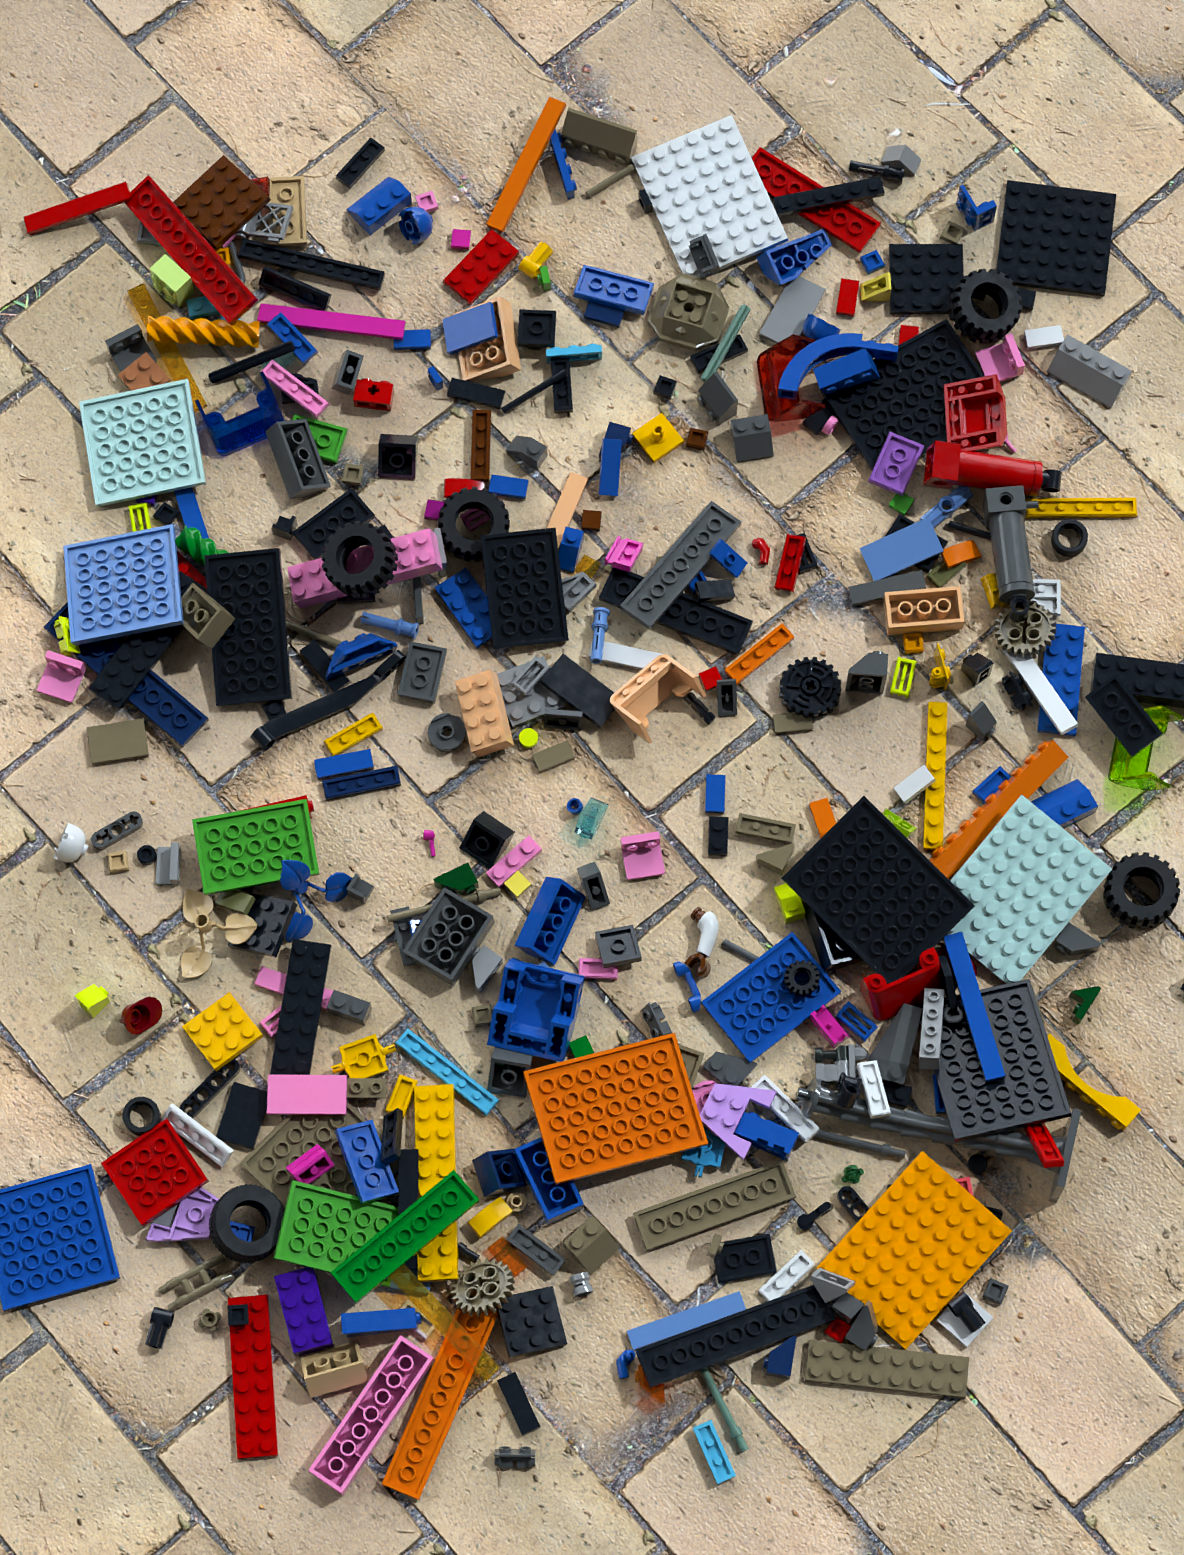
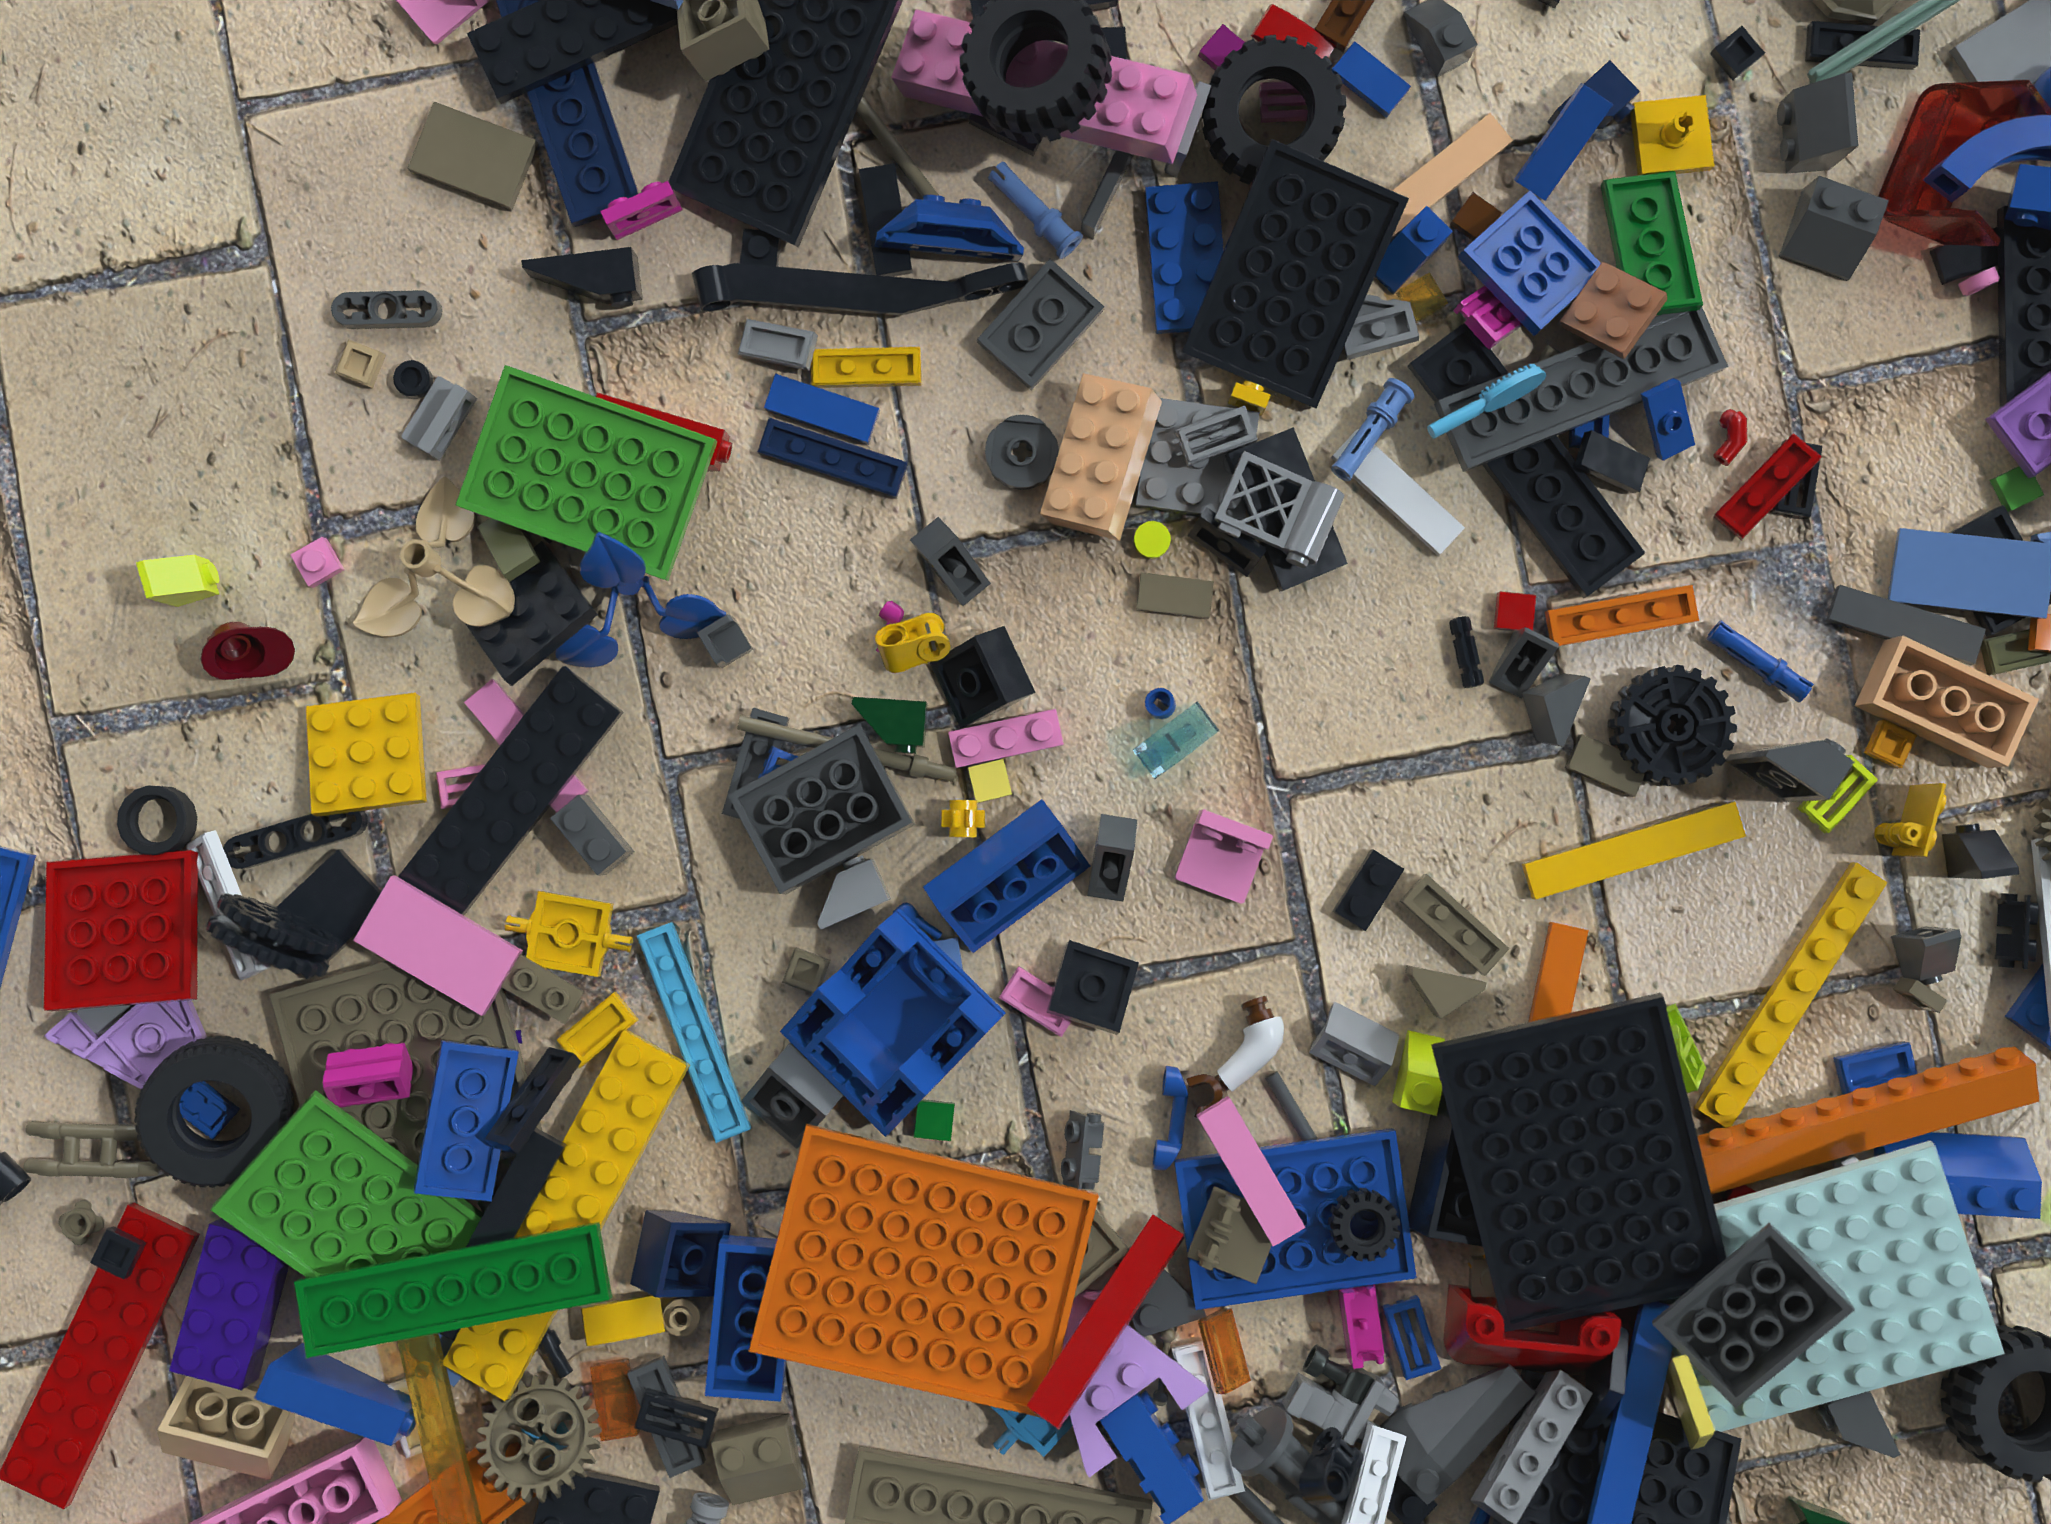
camera: 25 degrees right, 15 degrees up
white cylinder [54,823,88,863] -> none
light nougat windscreen [610,654,706,744] -> none
reddish brown tile [686,427,709,451] -> none
blue tile [705,774,726,814] -> none
white tile [894,765,936,804] -> none
none -> black piece [206,893,340,977]
none -> bright pink plate [291,537,345,588]
none -> black slope [521,247,643,308]
none -> dark pink plate [600,181,683,240]
none -> black tile [634,1388,719,1449]
none -> light grey tile [738,319,818,371]
none -> yellow piece [875,613,950,673]
none -> dark grey slope [910,517,991,606]
none -> yellow gear [941,800,985,837]
none -> red tile [1026,1215,1185,1430]
none -> dark tan hinge [1186,1186,1272,1284]
none -> bright pink tile [1196,1096,1306,1247]
none -> clear orange tile [1197,1308,1251,1394]
none -> light grey piece [1214,451,1345,568]
none -> yellow plate [1228,381,1271,416]
none -> light grey panel [1309,1002,1399,1086]
none -> medium azure piece [1427,364,1546,439]
none -> plate [1458,191,1601,336]
none -> dark grey slope [1522,673,1591,747]
none -> yellow tile [1522,801,1746,900]
none -> nougat plate [1560,261,1668,359]
none -> green tile [1600,171,1703,315]
none -> dark grey slope [1652,1223,1855,1408]
none -> light yellow tile [1666,1355,1715,1450]
none -> blue pin [1706,620,1814,703]
none -> dark tan tile [1893,977,1948,1013]

